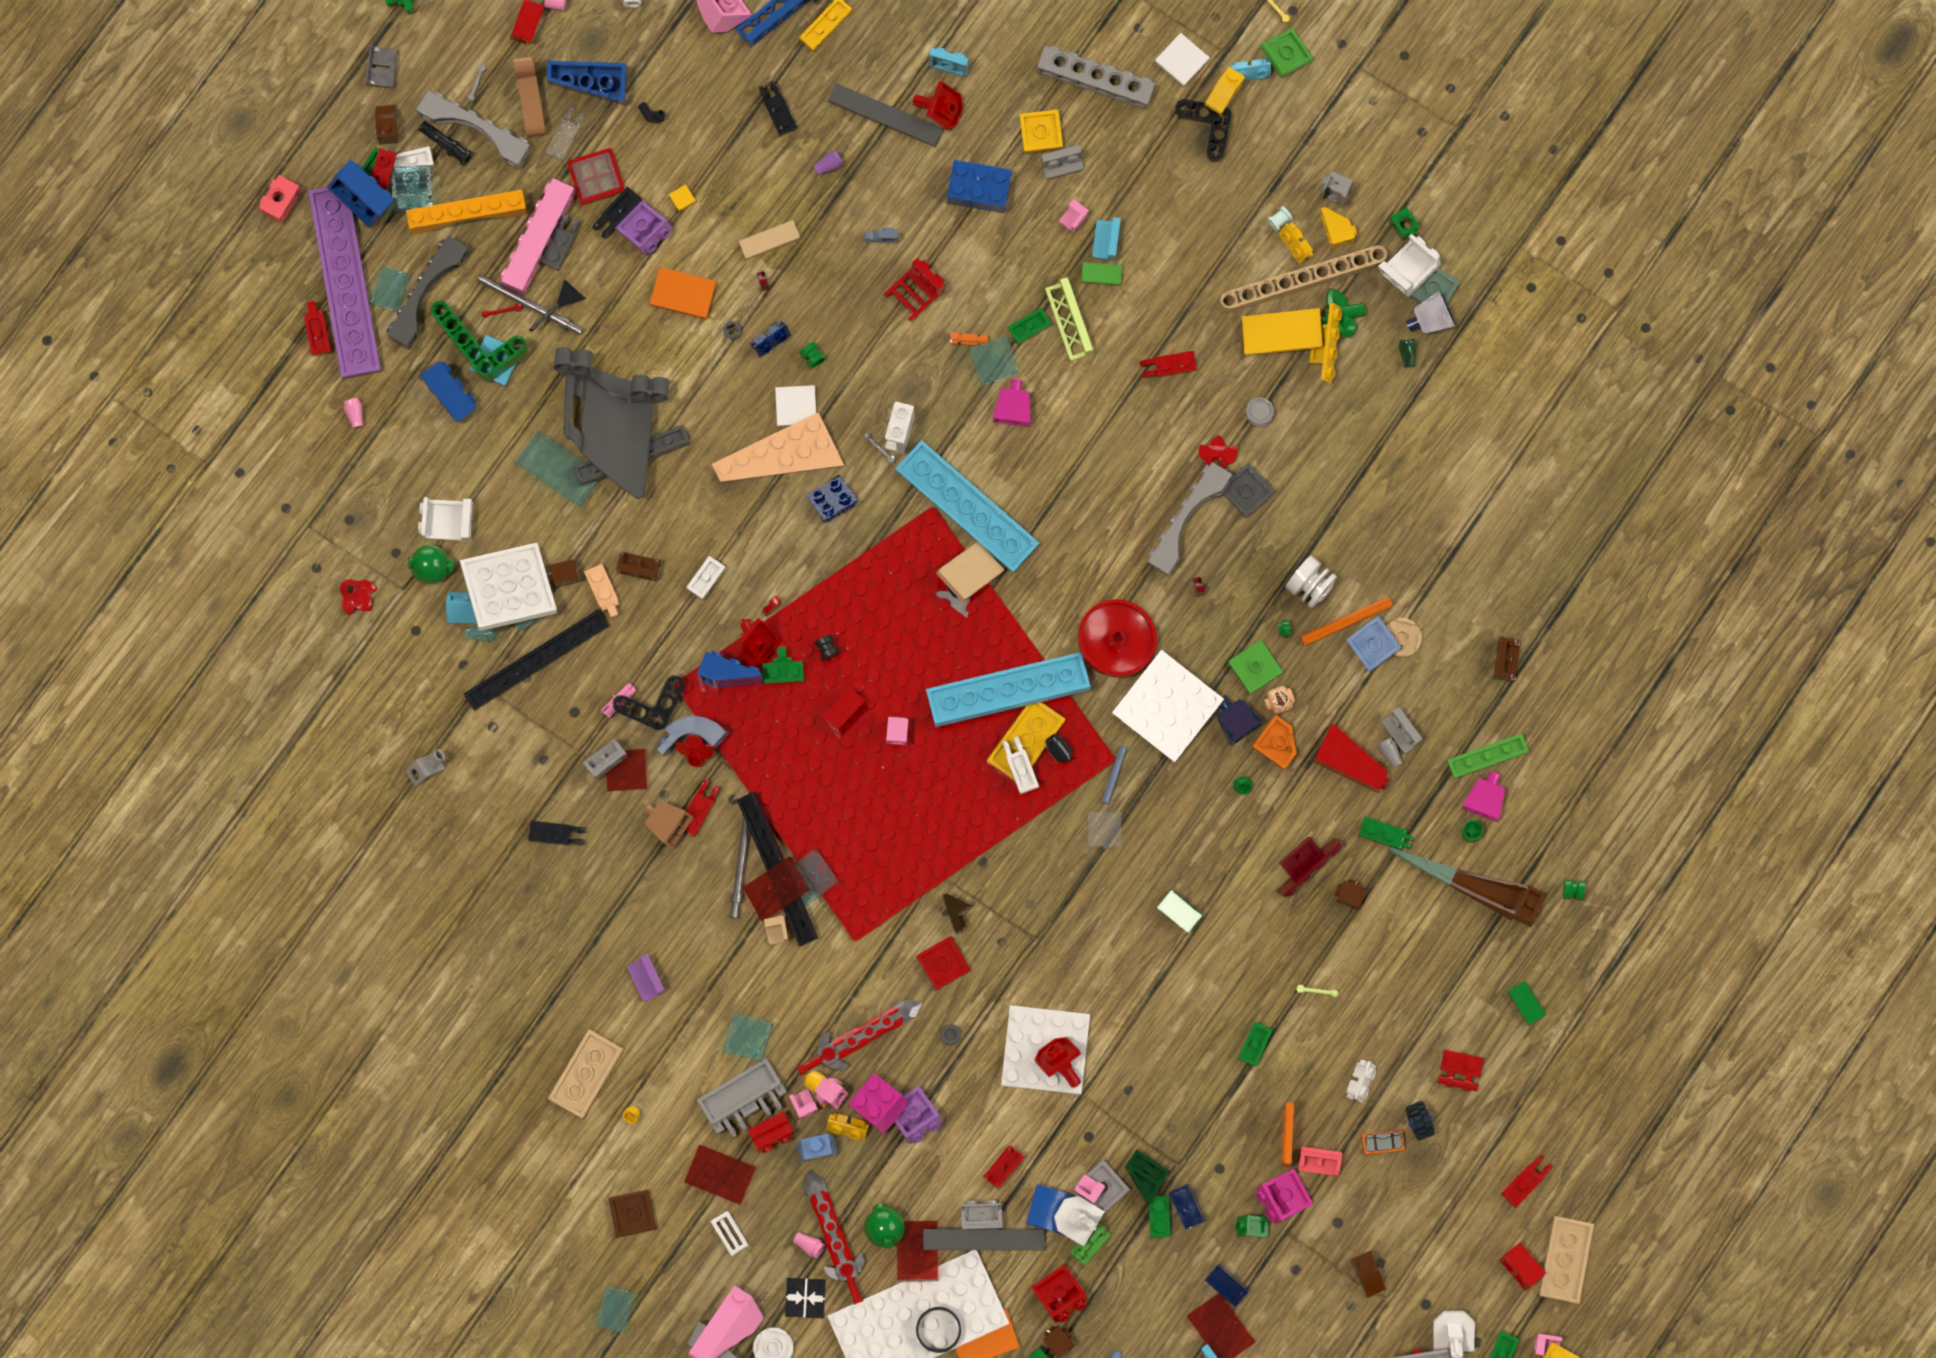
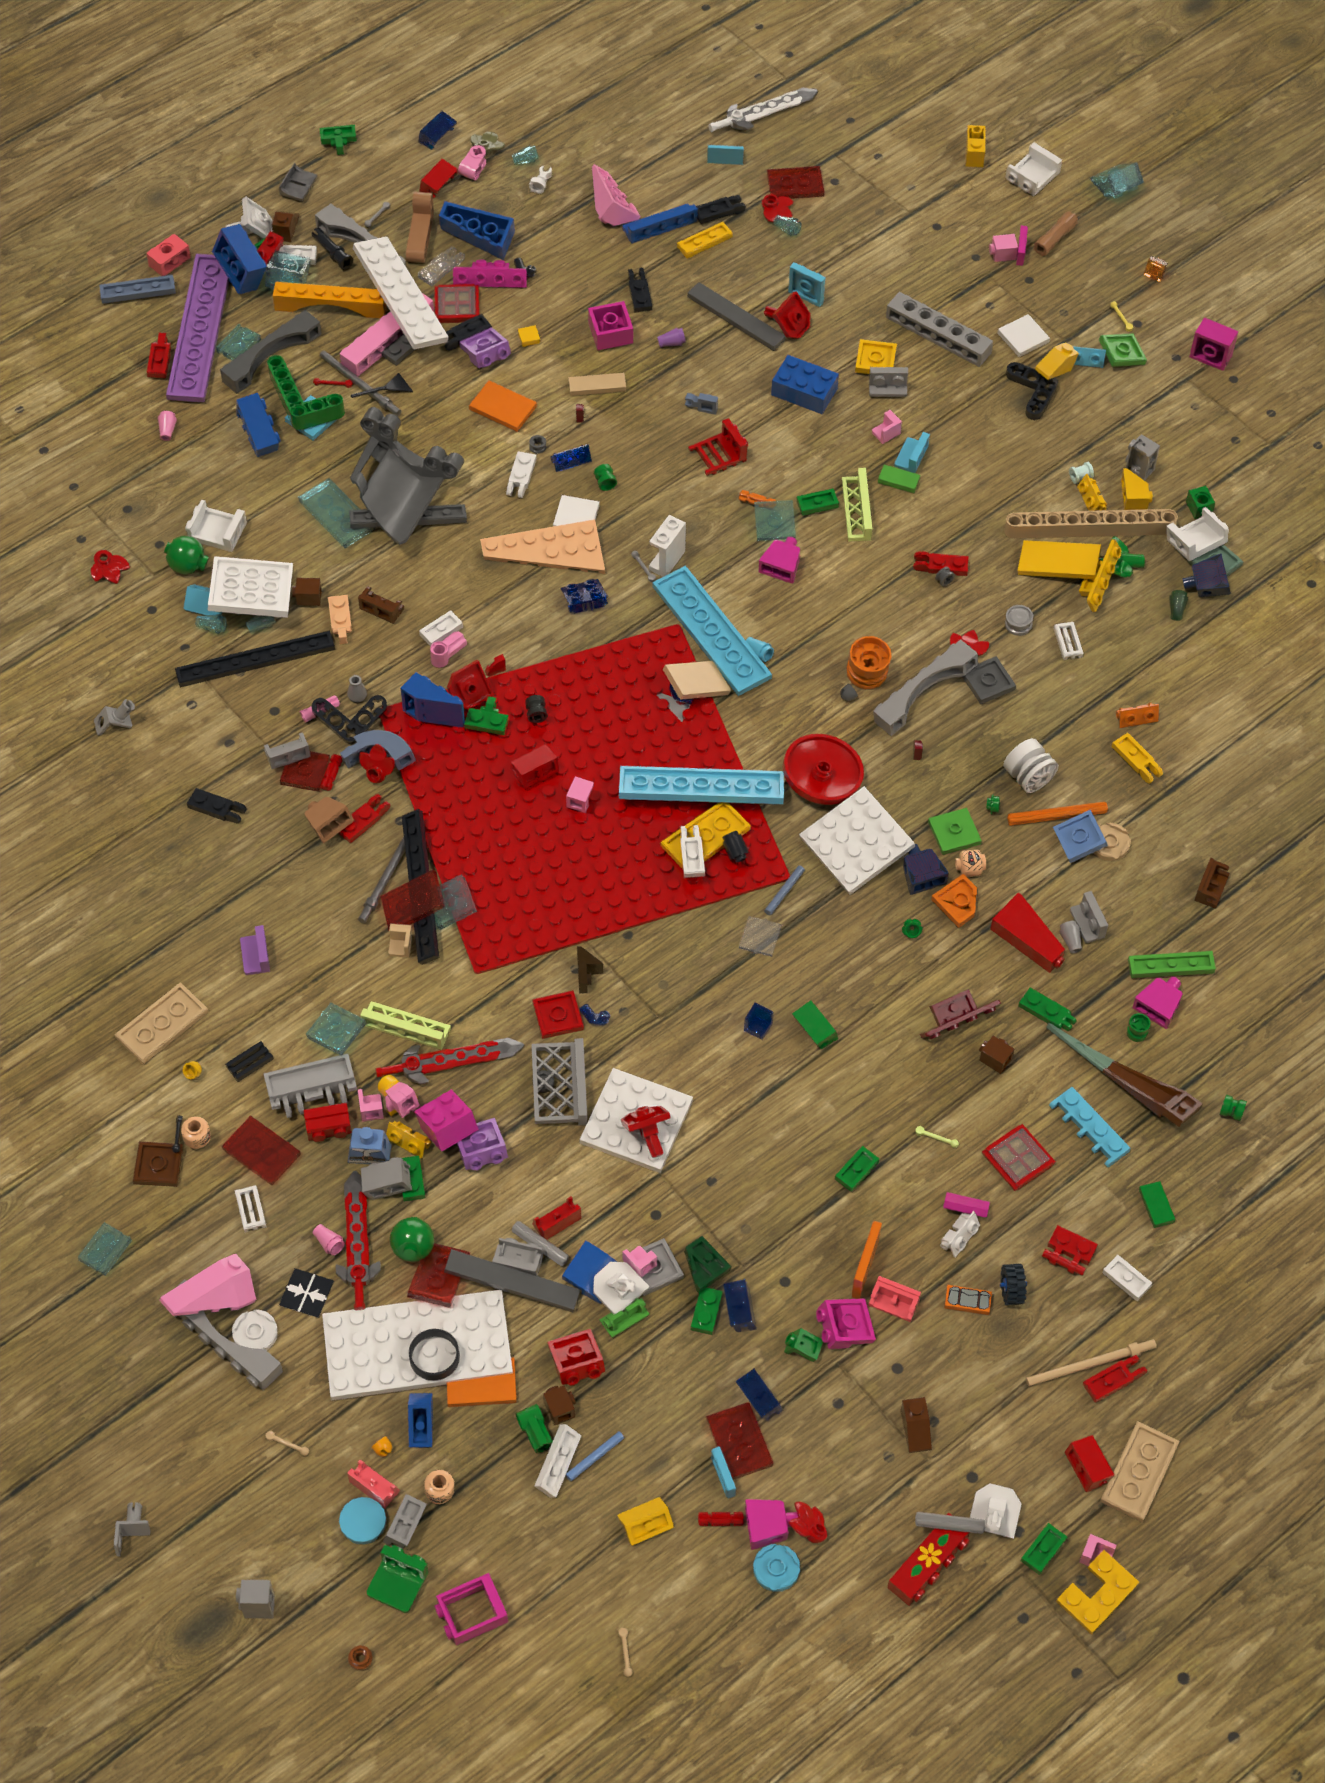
camera: 15 degrees right, 20 degrees down
none -> sand blue plate [99,275,176,304]
none -> black hinge [172,1115,183,1153]
none -> light nougat head [181,1117,211,1149]
none -> black tile [225,1041,274,1082]
none -> white piece [226,197,273,239]
none -> red axle [320,754,342,791]
none -> light grey cone [347,675,367,703]
none -> white plate [353,237,448,349]
none -> yellowish green fence [360,1001,451,1050]
none -> light grey hinge [361,1157,412,1200]
none -> green plate [402,1156,425,1202]
none -> bright pink piece [430,631,467,668]
none -> dark pink bracket [453,260,527,288]
none -> white hinge [506,451,536,498]
none -> light grey axle [512,1221,569,1266]
none -> light grey fence [532,1038,587,1126]
none -> clear blue arm [580,1004,610,1026]
none -> dark pink brick [588,301,633,350]
none -> clear blue panel [744,1002,774,1040]
none -> medium azure cone [746,637,774,662]
none -> dark grey hinge [840,684,858,701]
none -> orange wheel [846,636,892,689]
none -> dark grey bush [935,567,955,586]
none -> dark pink tile [943,1192,990,1218]
none -> clear piece [982,1124,1056,1191]
none -> tan bar [1026,1339,1157,1386]
none -> medium azure hinge [1049,1087,1130,1167]
none -> white tile [1054,622,1083,660]
none -> white plate [1103,1255,1152,1301]
none -> yellow hinge [1111,733,1163,784]
none -> orange hinge [1116,703,1159,728]
none -> dark pink brick [1189,317,1239,371]

